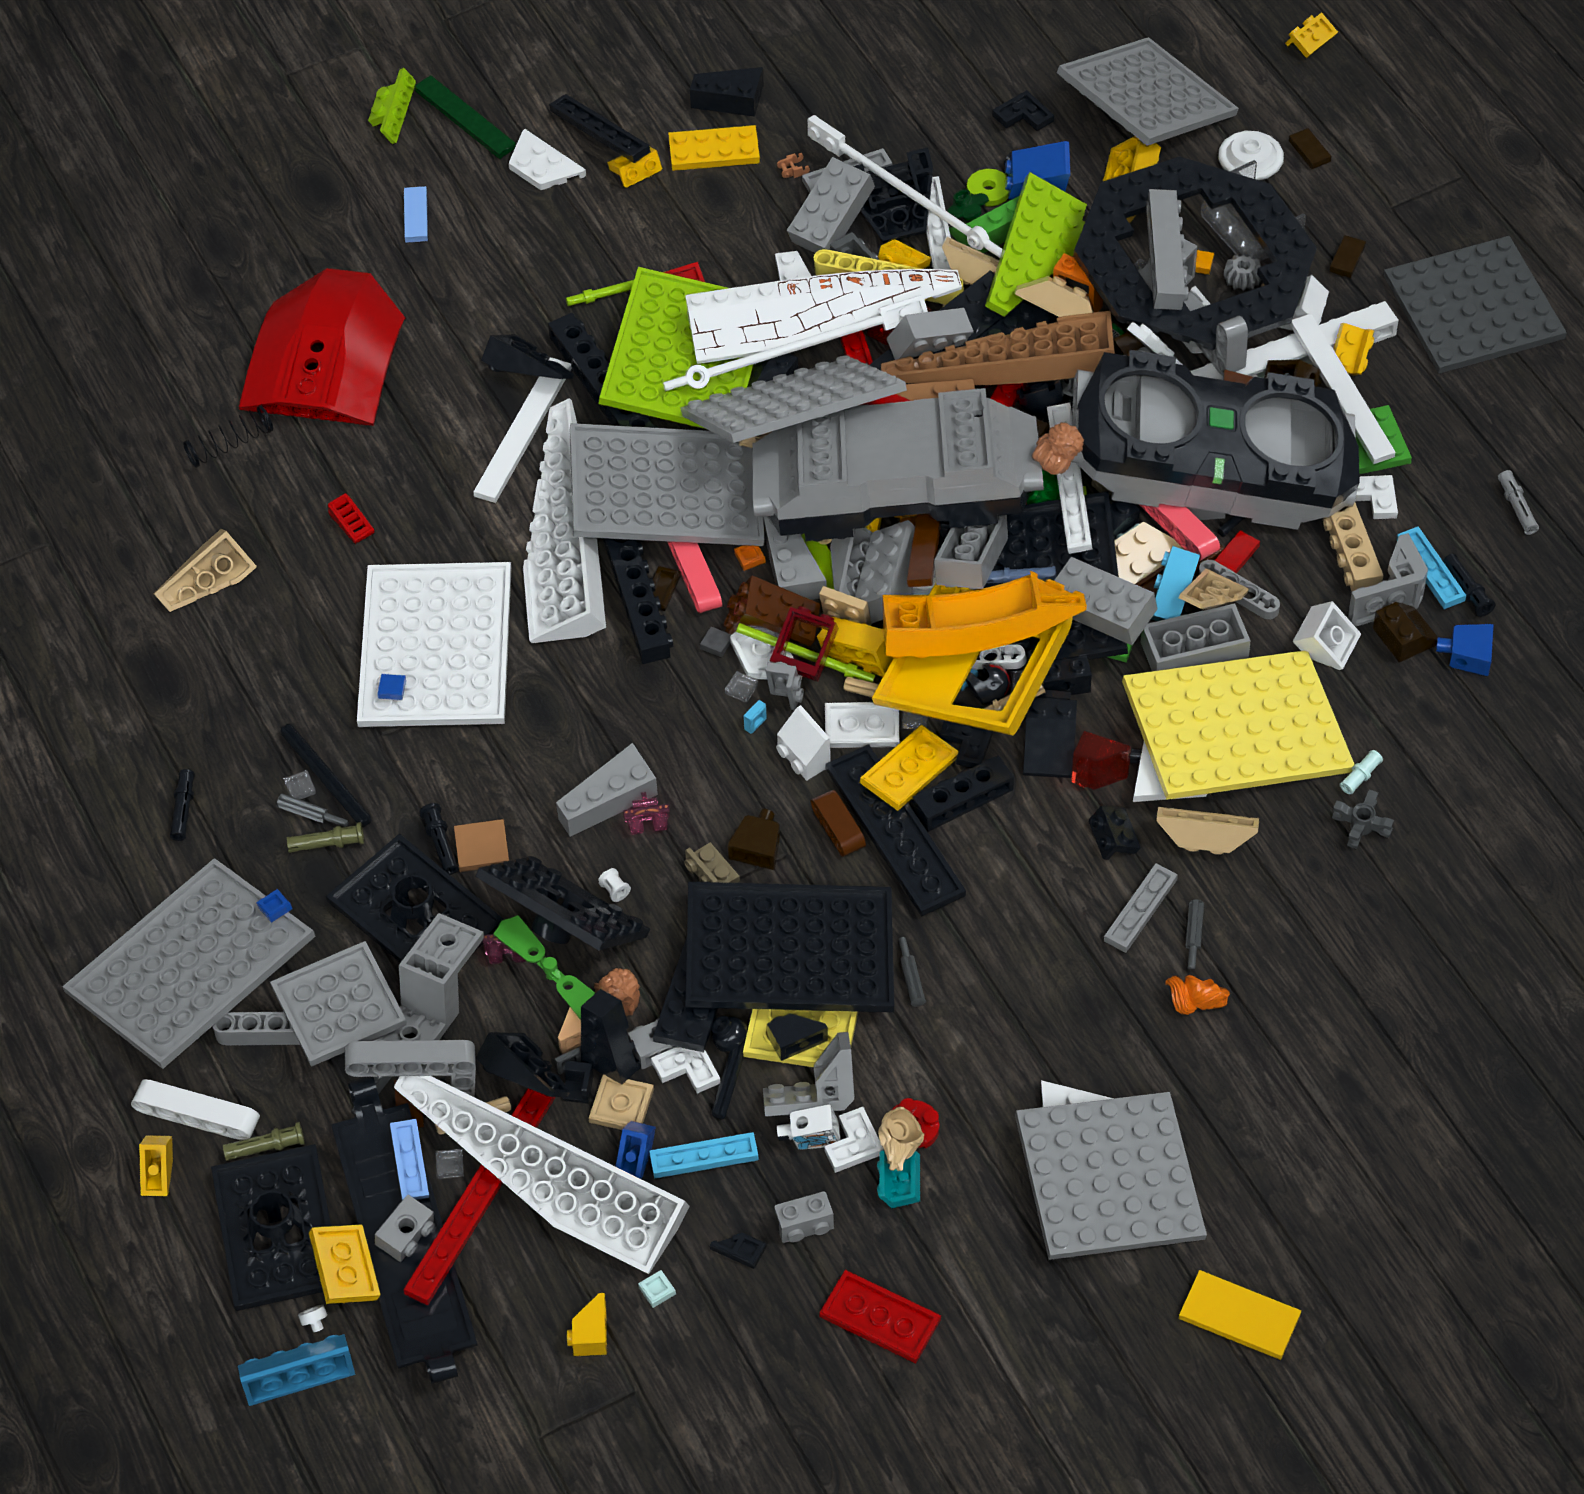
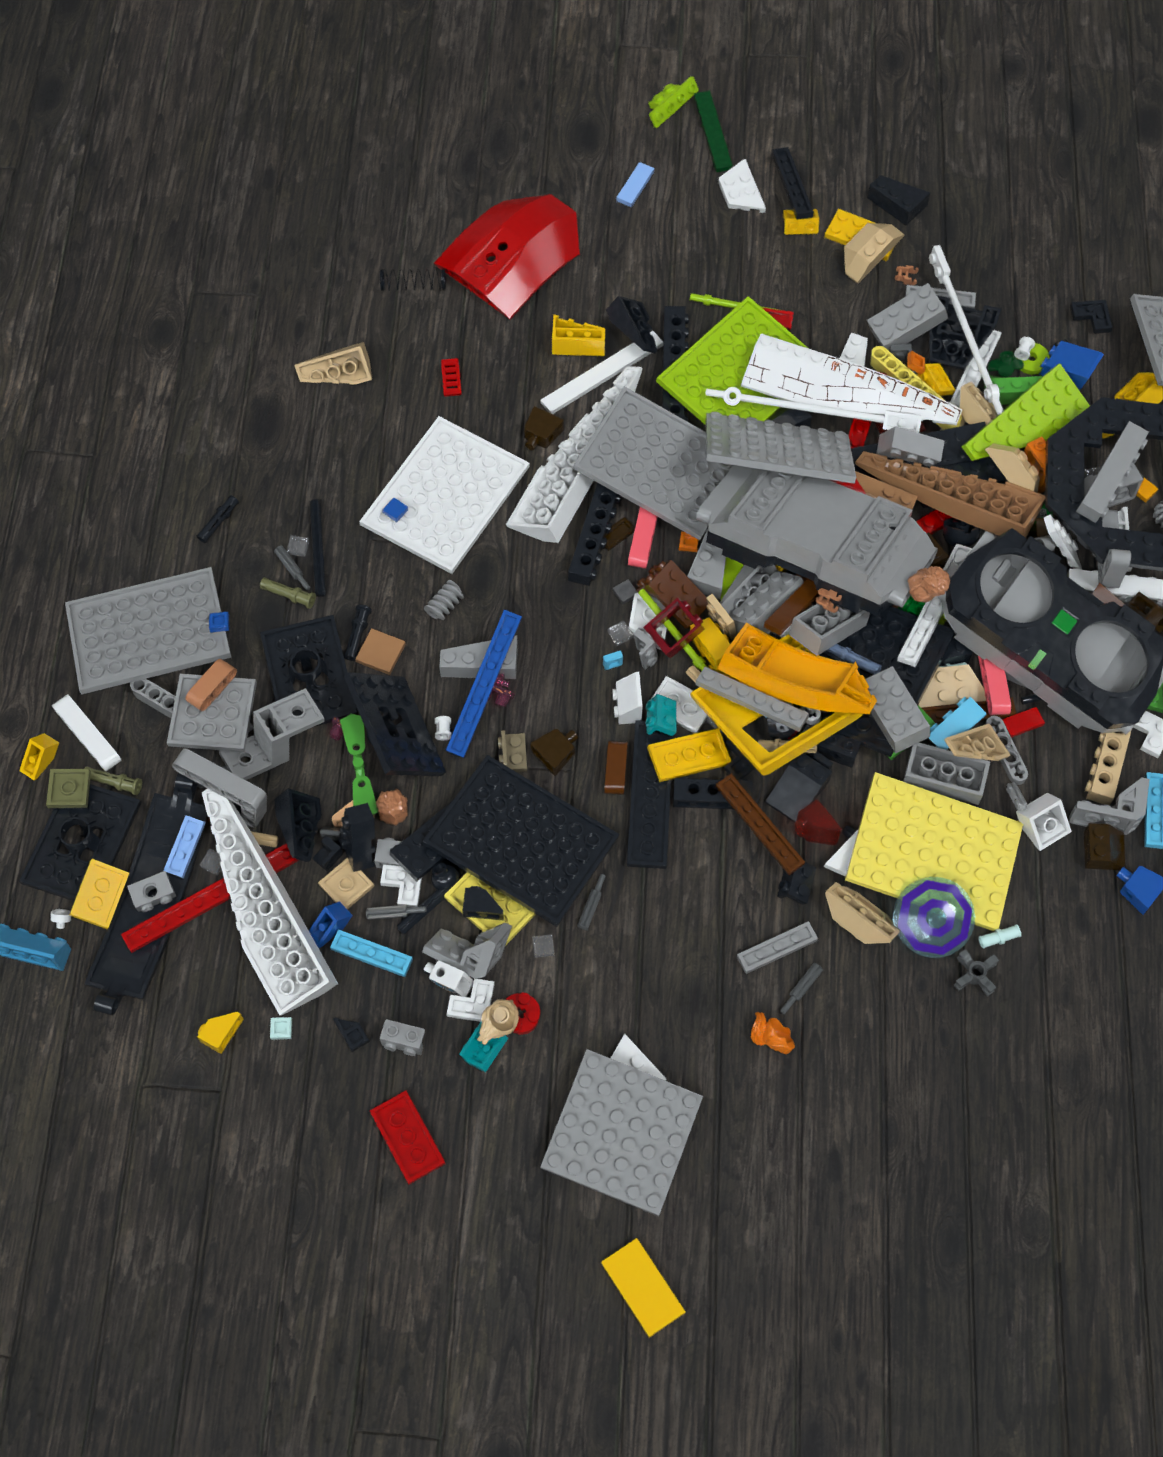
camera: 30 degrees right, 10 degrees up
none -> olive plate [46,769,91,808]
none -> nougat beam [185,659,237,711]
none -> dark grey axle [366,905,427,920]
none -> light grey piece [424,580,464,620]
none -> blue plate [446,610,522,758]
none -> dark brown torso [524,406,564,451]
none -> clear tile [532,934,555,958]
none -> yellow wedge [552,315,605,356]
none -> teal bracket [645,694,677,736]
none -> light grey plate [696,667,809,732]
none -> reddish brown tile [716,773,805,875]
none -> nougat piece [816,588,842,613]
none -> tan wedge [844,223,904,284]
none -> dish [893,877,975,958]
none -> orange tile [907,351,925,375]
none -> light grey axle [1006,782,1027,811]
none -> white bush [1014,337,1035,361]

